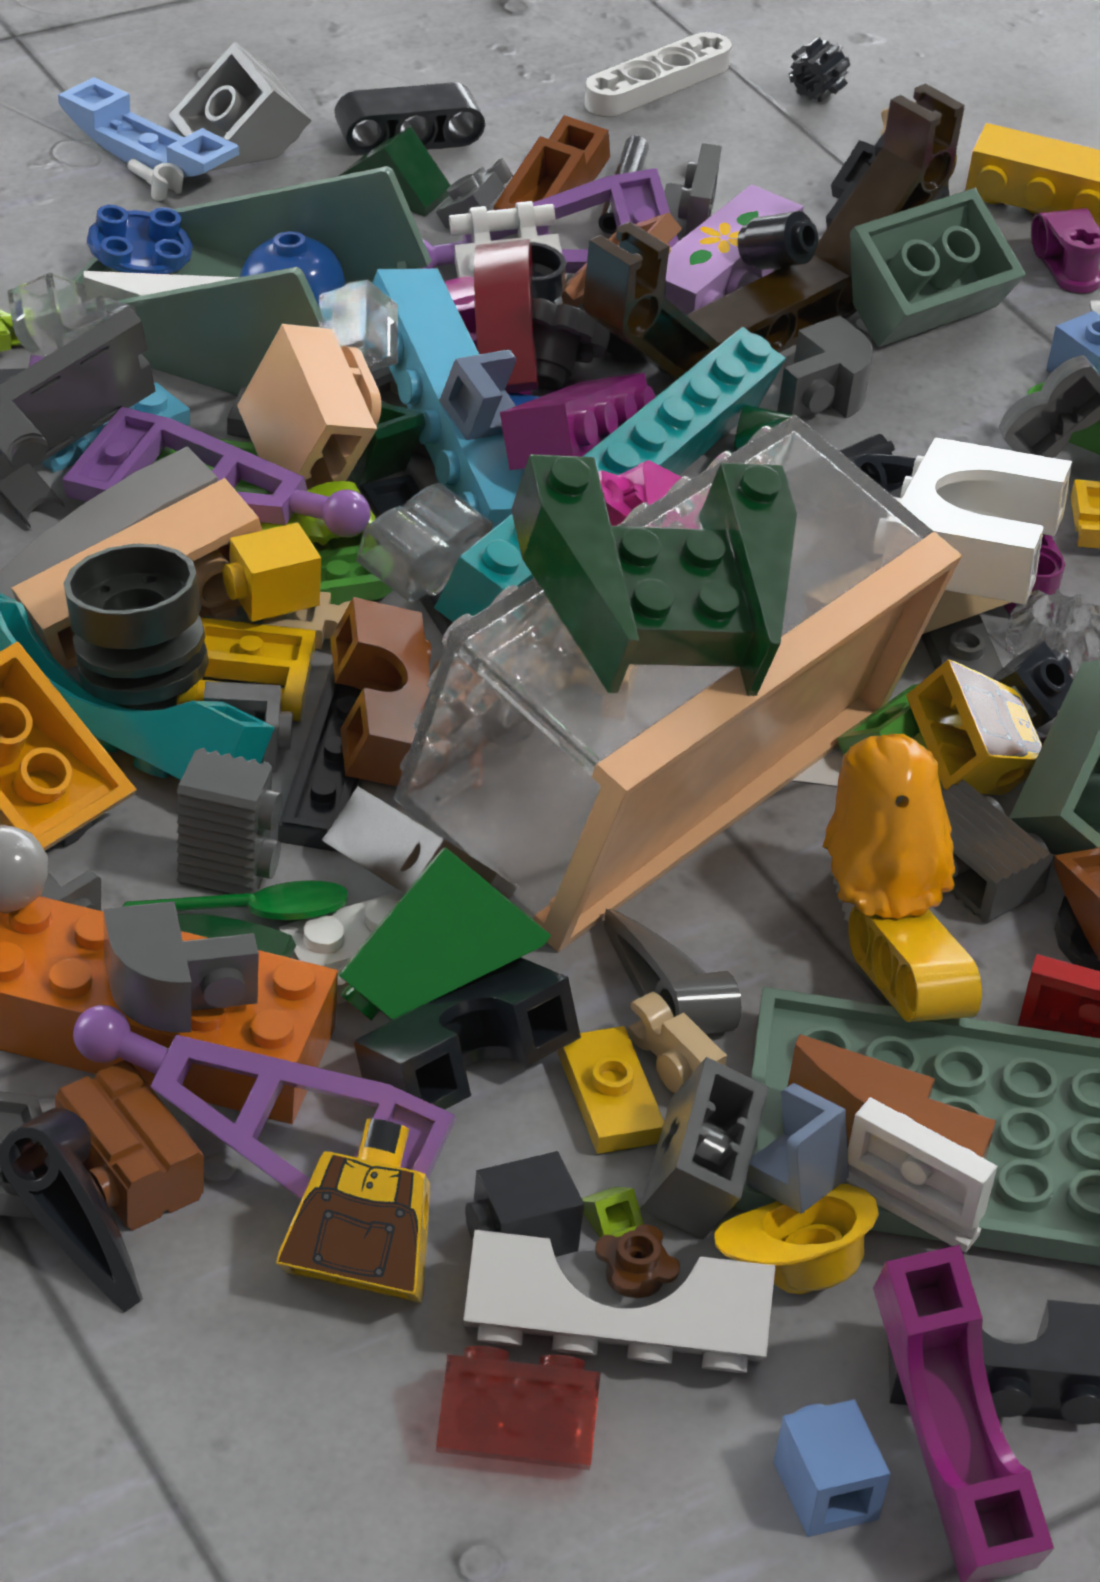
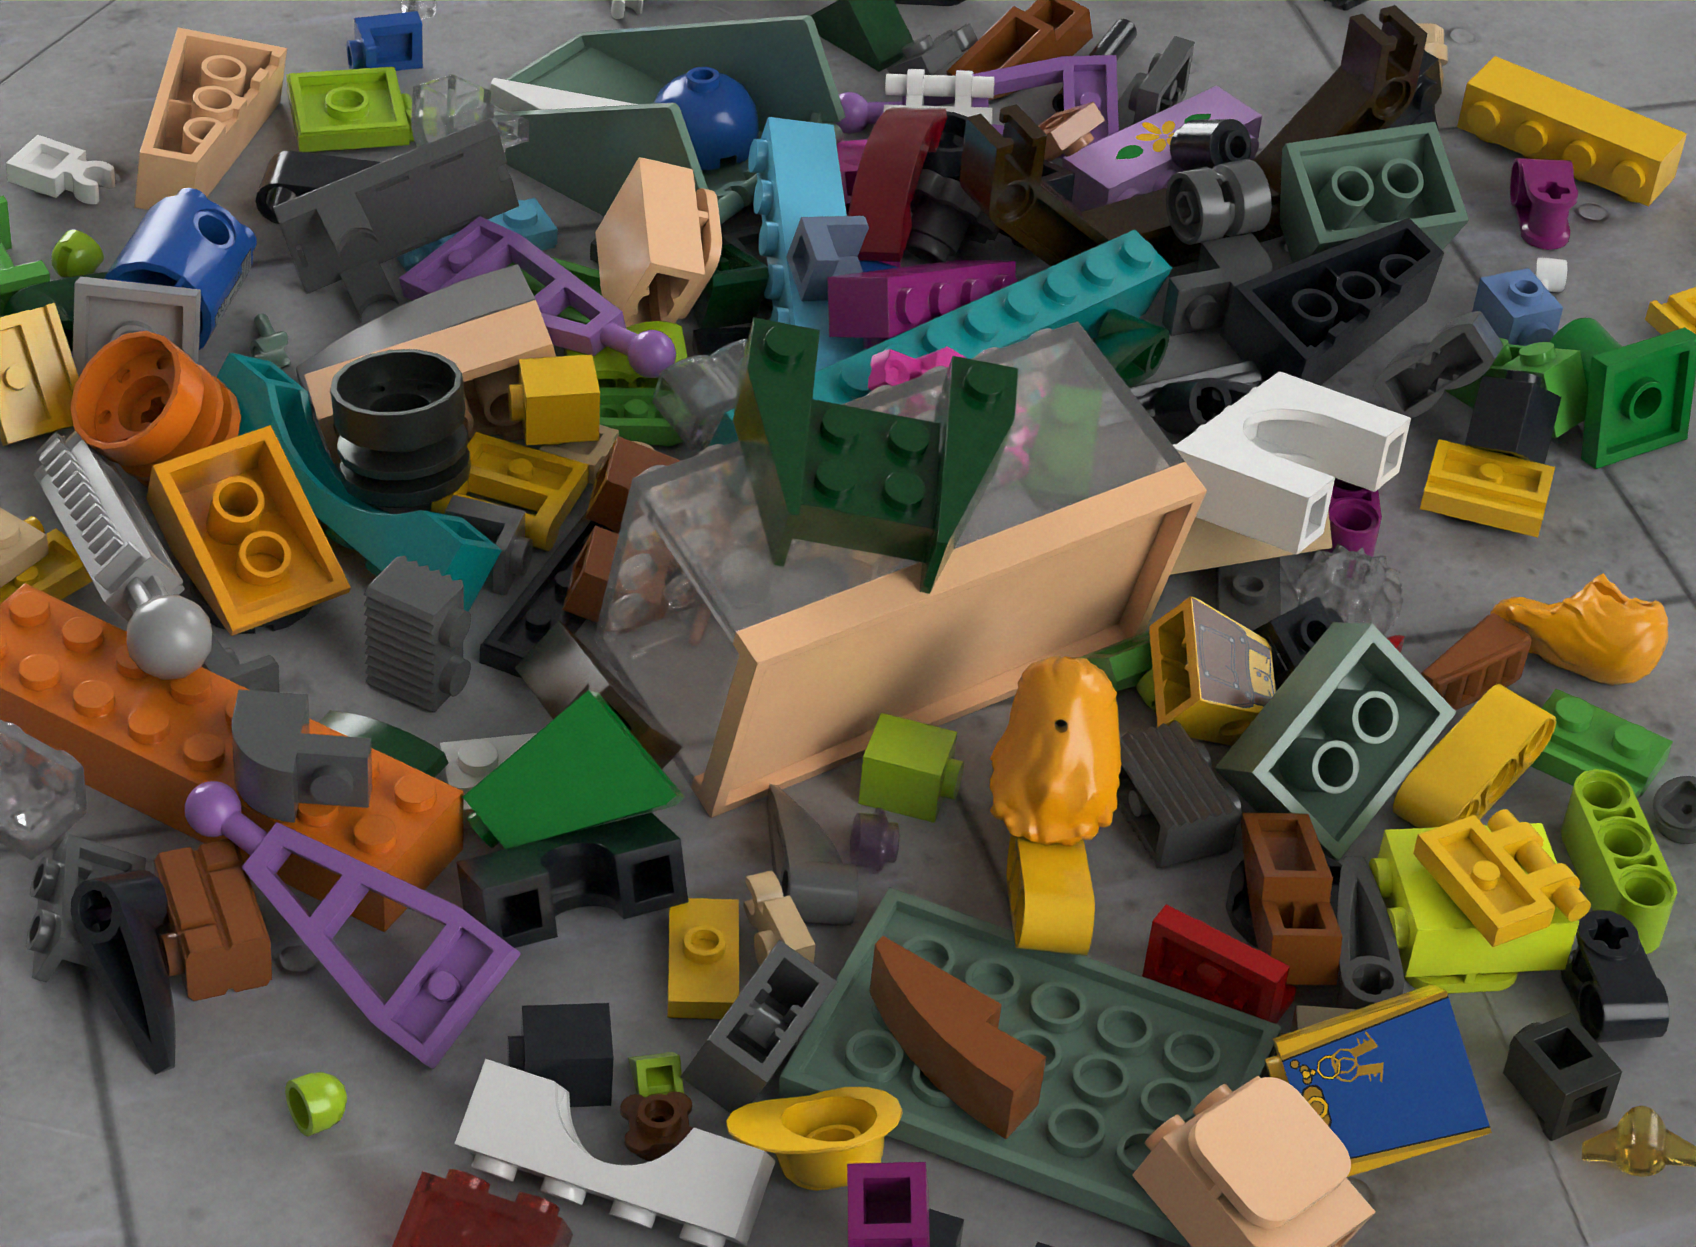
camera: 15 degrees right, 0 degrees up
blue dish [87,204,193,274] -> none
green piece [122,880,348,920] -> none
torso [276,1118,430,1303] -> none
clear brick [319,279,398,372] -> none
sand blue panel [746,1083,849,1214] -> none
white plate [841,1097,998,1253] -> none
none -> lime hinge [285,1072,347,1137]
none -> plate [850,808,900,875]
none -> lime brick [858,713,964,823]
none -> dark grey wheel [1166,159,1272,245]
none -> black wedge [1220,218,1444,386]

